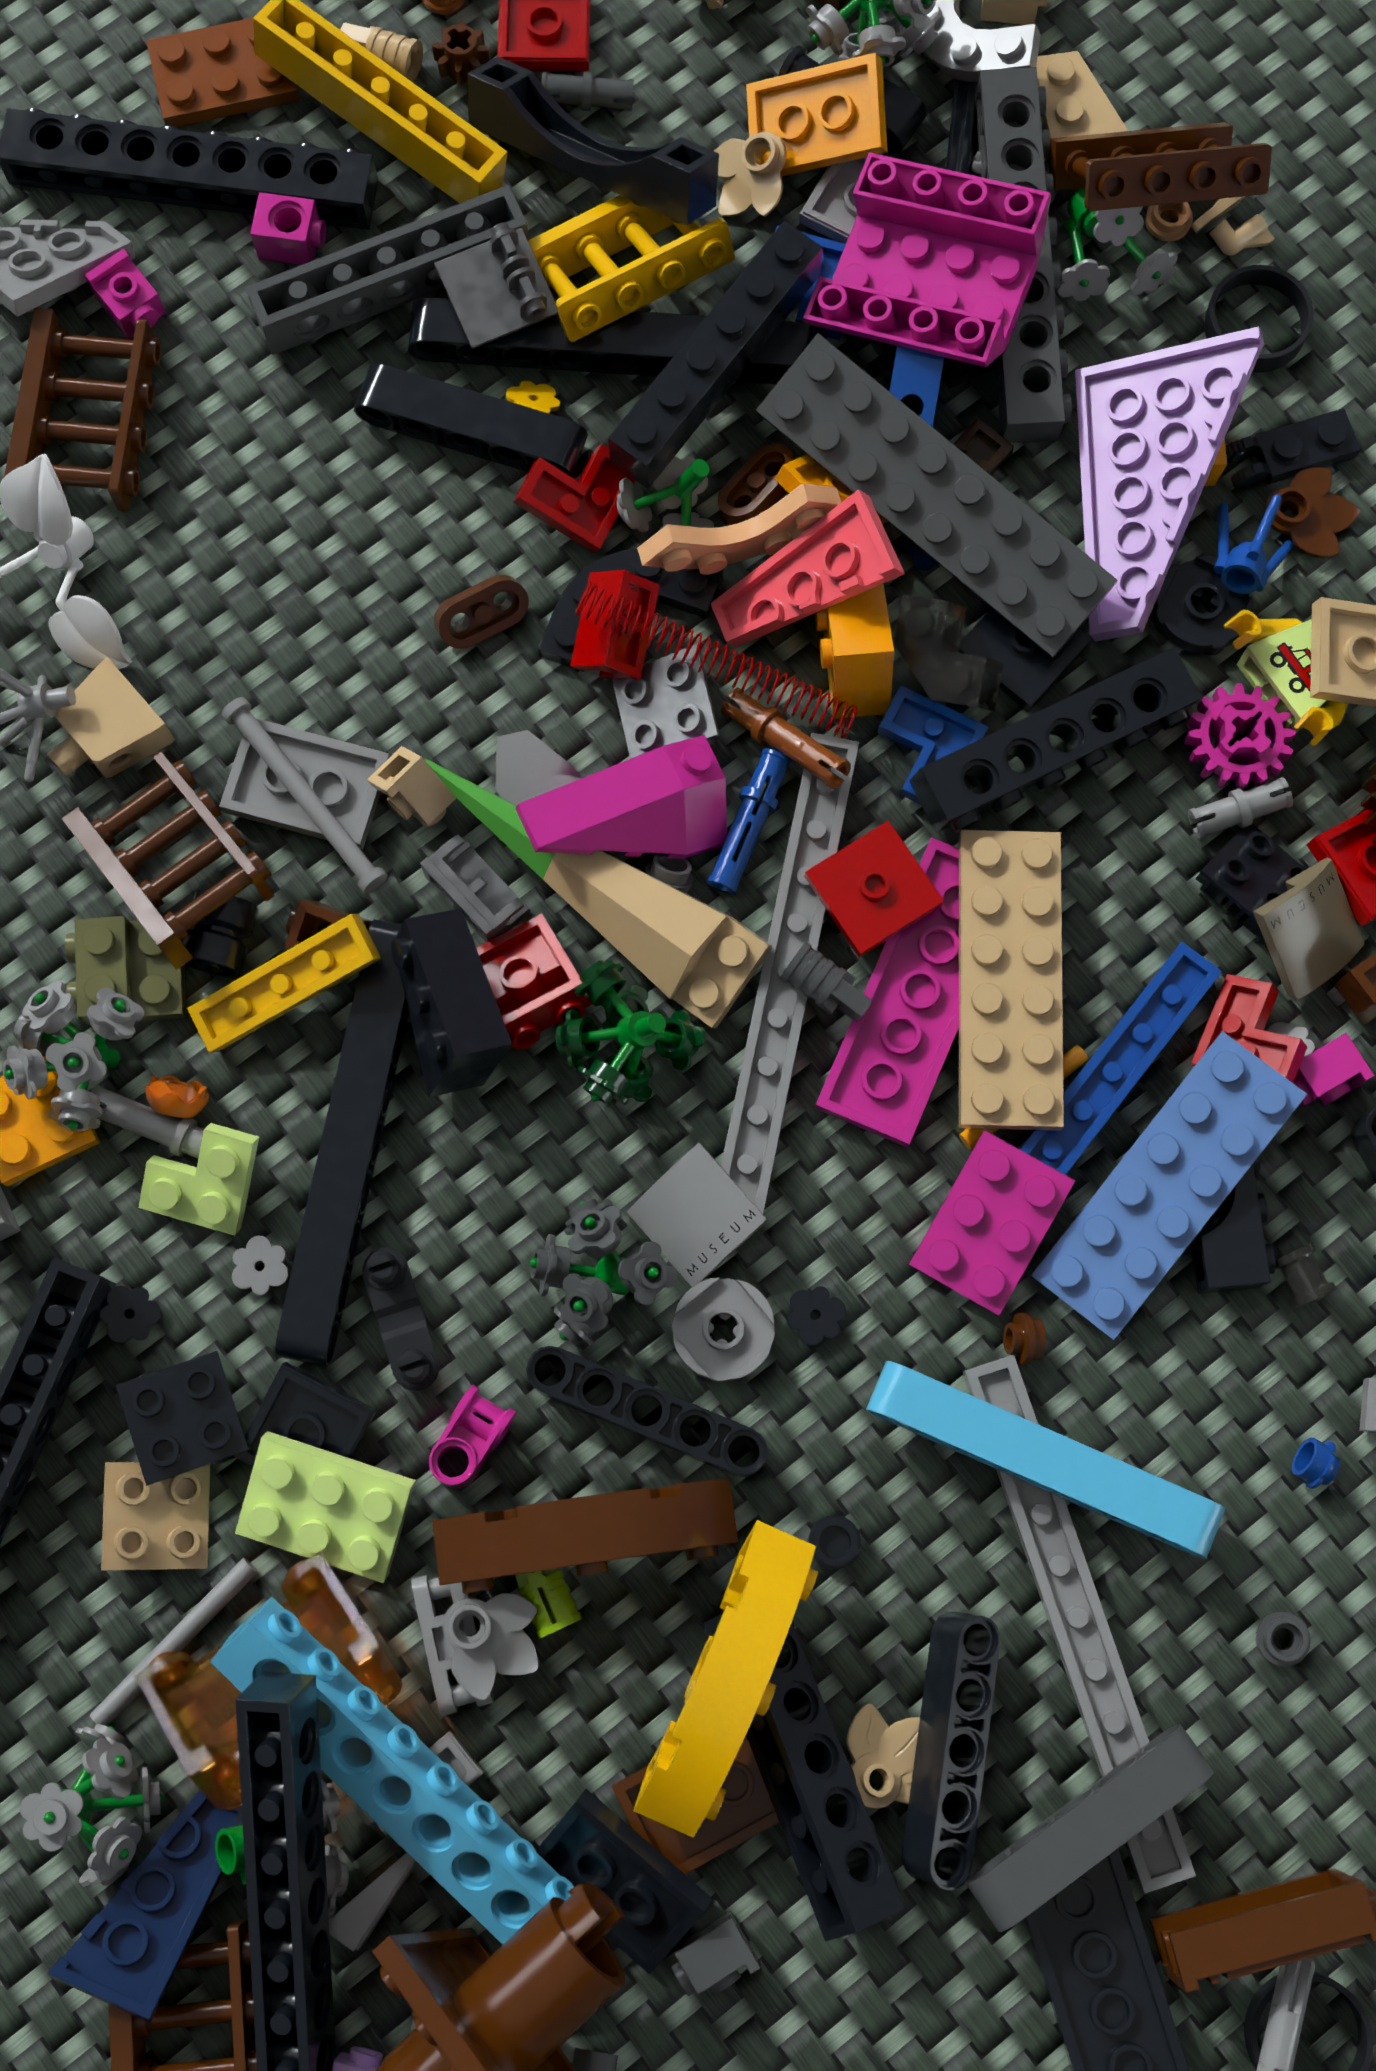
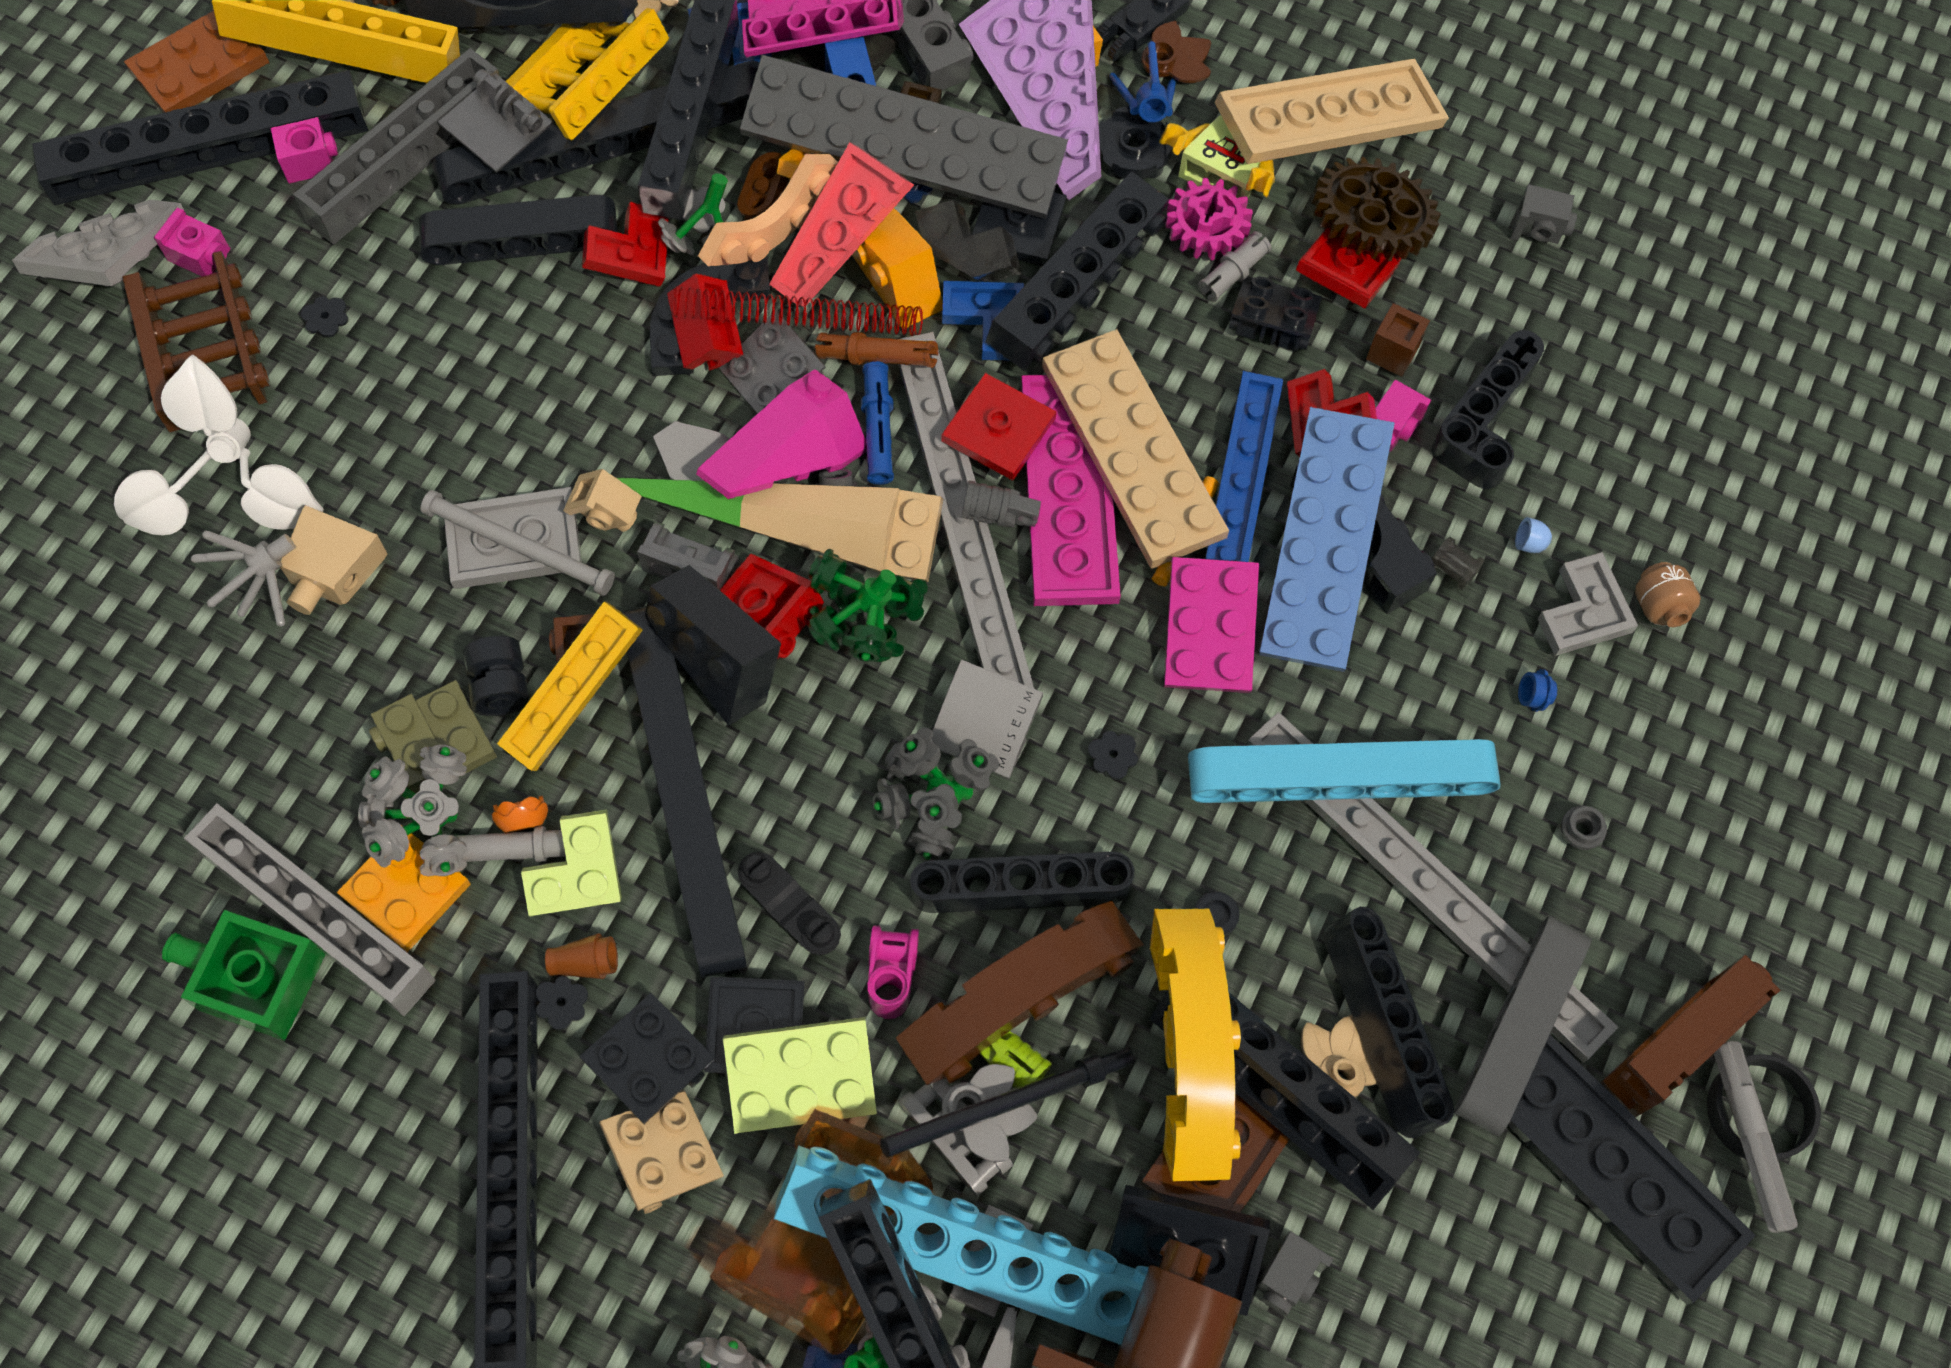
camera: 30 degrees left, 10 degrees down
reddish brown fence [61,751,274,970] -> none
light grey bar [90,1557,258,1727] -> none
light grey plant [232,1236,289,1296] -> none
reddish brown plate [434,575,529,649] -> none
yellow plant [506,381,560,414] -> none
light grey plate [672,1278,775,1383] -> none
reddish brown plate [1003,1313,1046,1365] -> none
dark tan slope [1253,858,1365,1001] -> none
none -> black plant [301,296,349,338]
none -> dark orange cone [545,933,618,979]
none -> black bar [880,1047,1134,1158]

